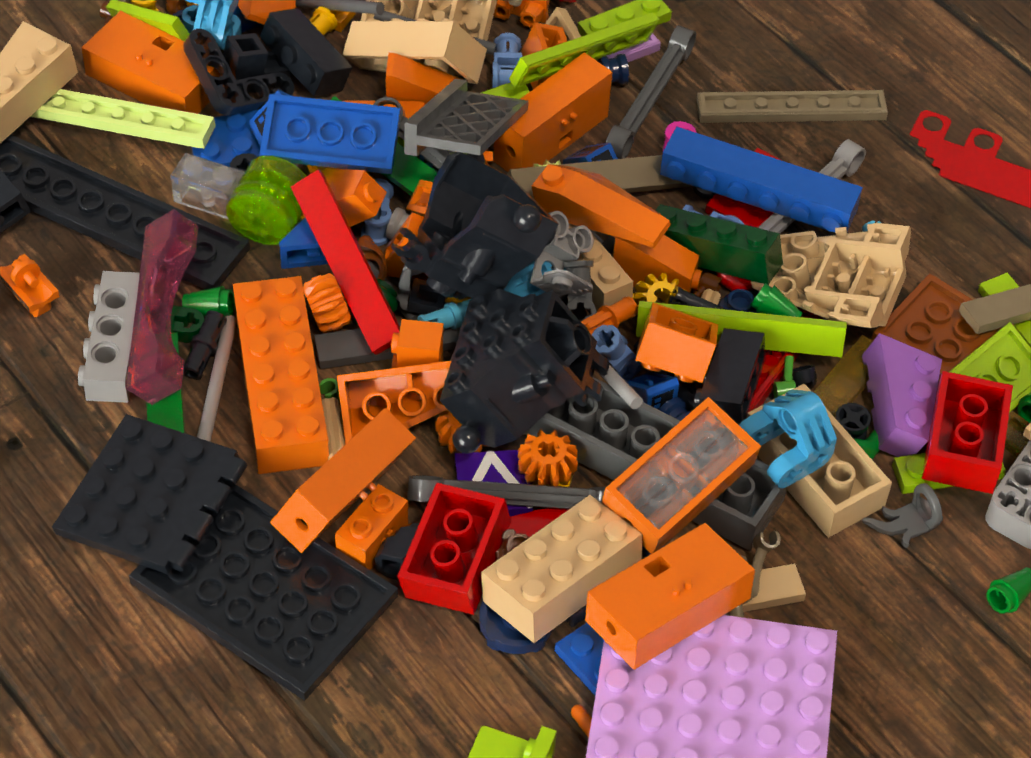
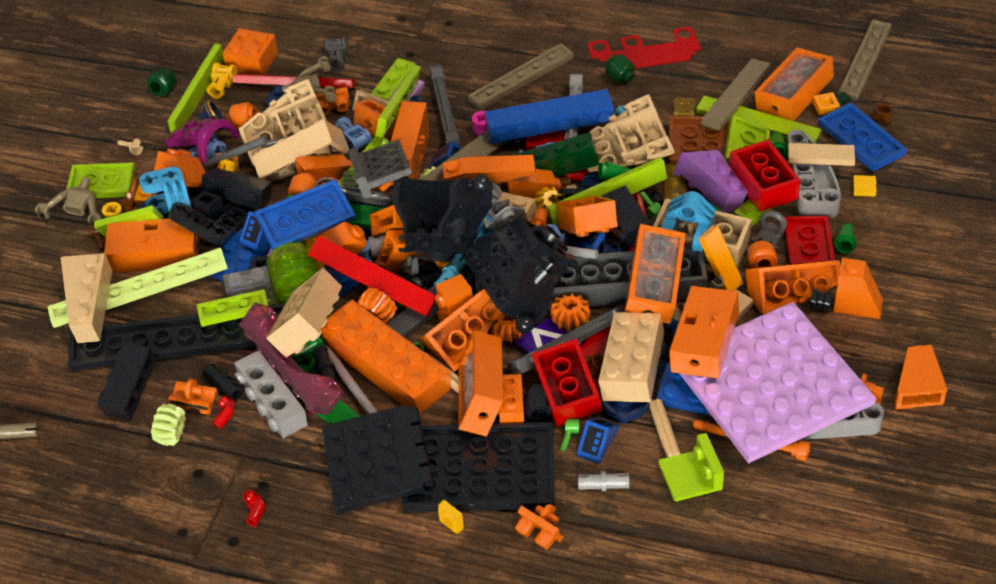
camera: 30 degrees left, 5 degrees down
none -> lime plate [197,289,270,327]
none -> black pin [203,364,243,400]
none -> red arm [212,396,235,429]
none -> tan brick [266,267,342,358]
none -> orange head [287,172,317,195]
none -> yellow tile [438,500,464,534]
none -> orange hips [515,504,564,550]
none -> bright green hand [560,419,580,451]
none -> blue slope [577,418,619,464]
none -> light grey pin [578,471,630,492]
none -> dark green head [605,54,635,84]
none -> tan axle [649,399,680,458]
none -> clear yellow tile [674,98,695,116]
none -> light orange tile [698,225,744,291]
none -> orange wedge [746,260,840,314]
none -> orange head [747,240,778,268]
none -> red tile [784,216,836,265]
none -> black wheel [810,288,832,313]
none -> orange slope [833,258,883,319]

